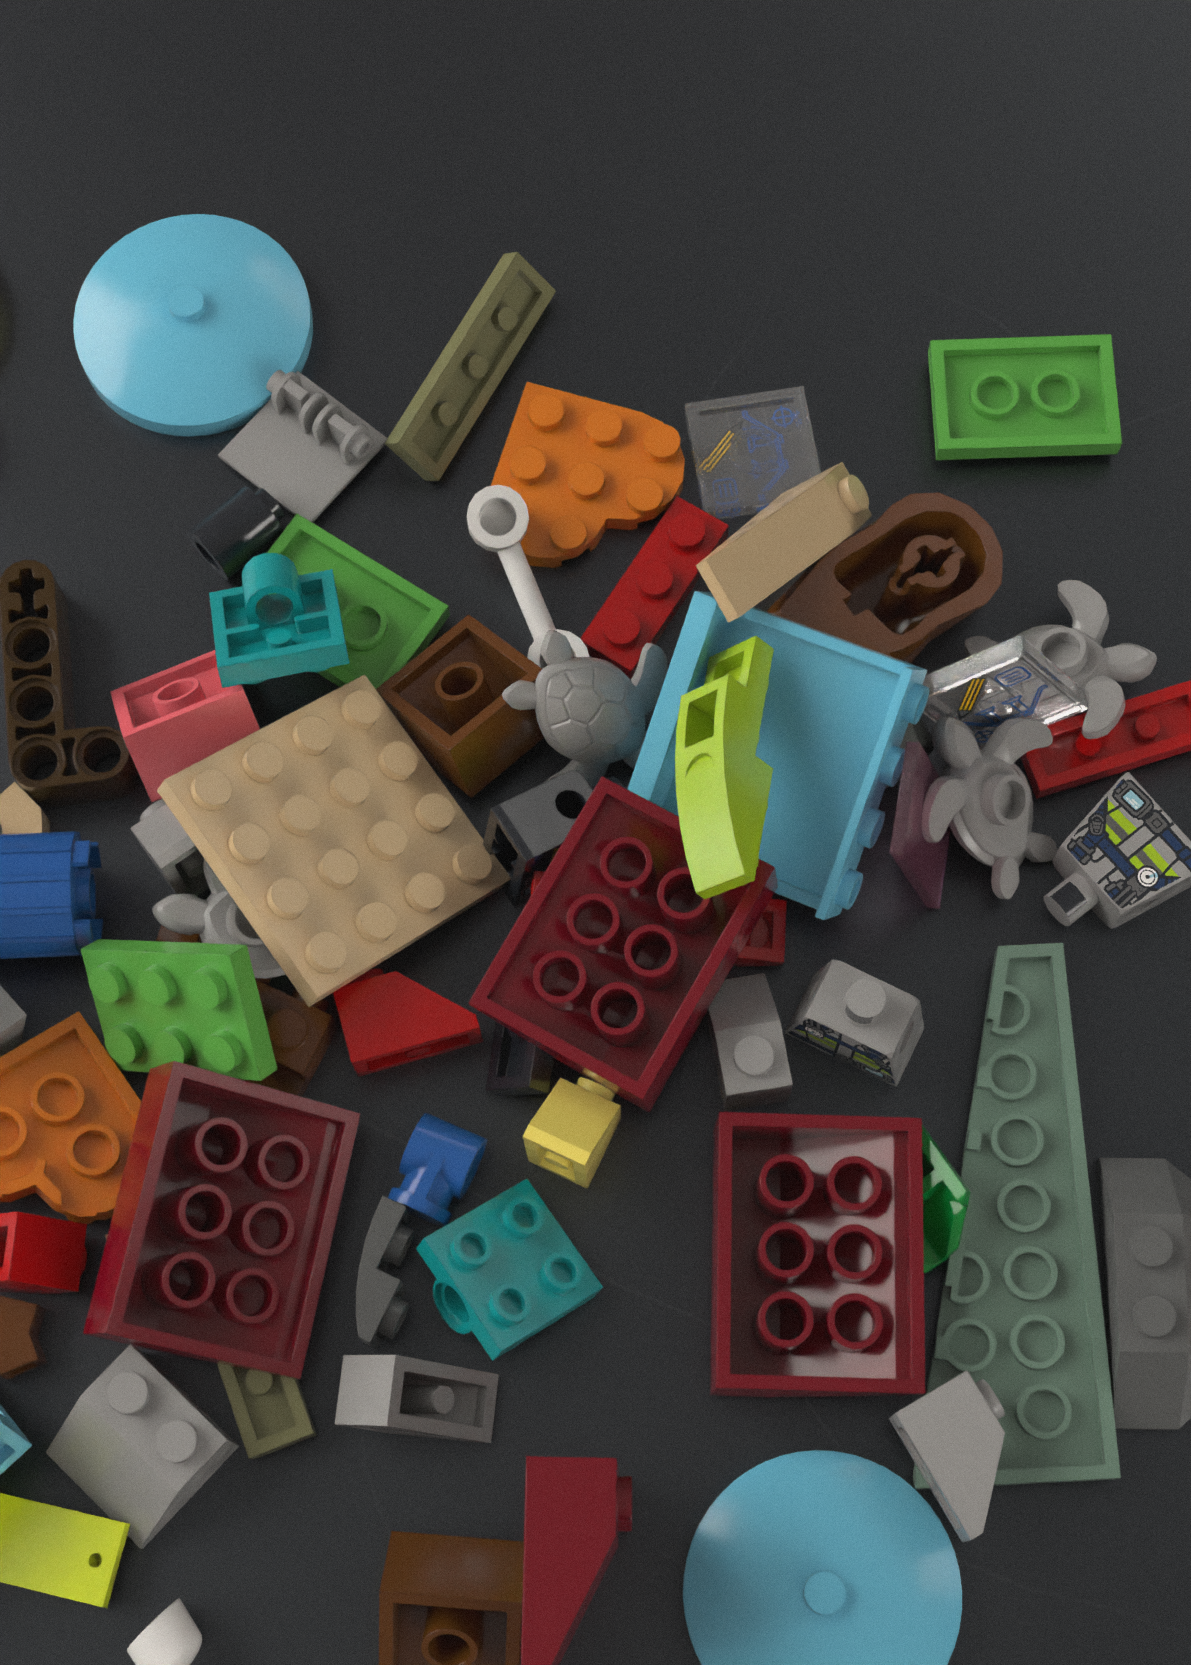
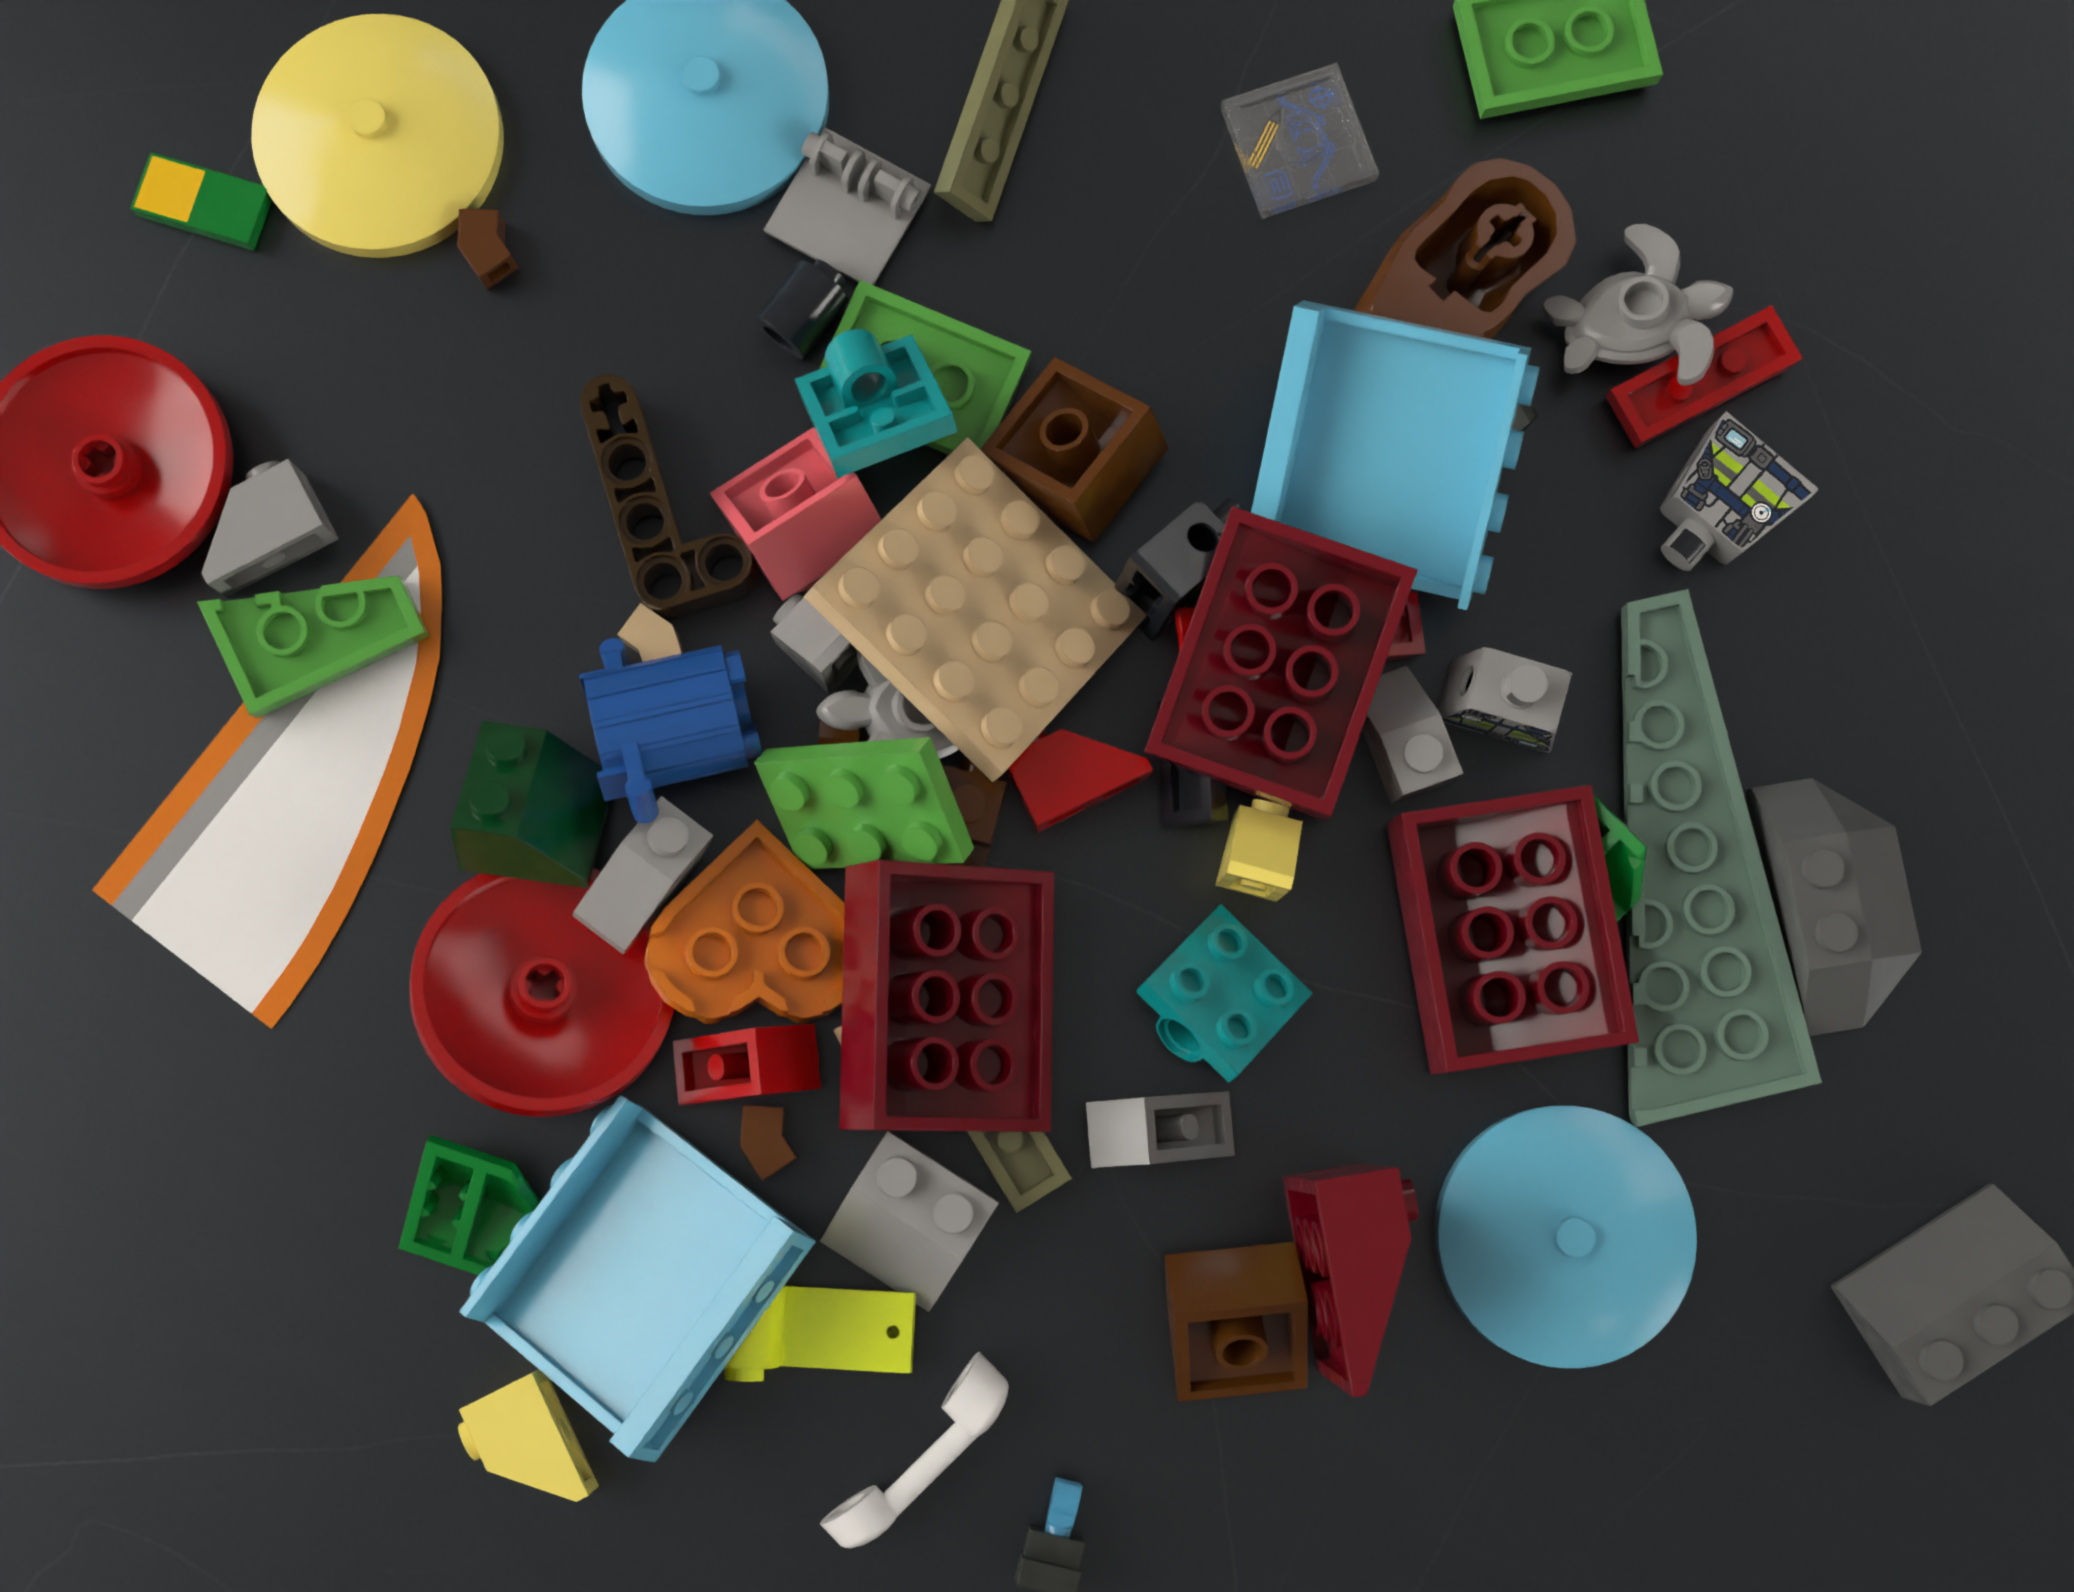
camera: 20 degrees left, 10 degrees up
dark grey slope [356,1196,415,1350] -> none
blue piece [388,1113,487,1227] -> none
white piece [467,485,589,669] -> none
orange plate [491,382,685,568] -> none
light grey animal [502,630,668,788] -> none
red plate [580,496,729,679] -> none
lime slope [675,636,774,899] -> none
tan slope [696,462,872,623] -> none
light grey slope [889,1371,1005,1543] -> none
clear pink piece [890,741,951,909] -> none
light grey animal [920,716,1057,899] -> none
clear tile [922,635,1088,750] -> none

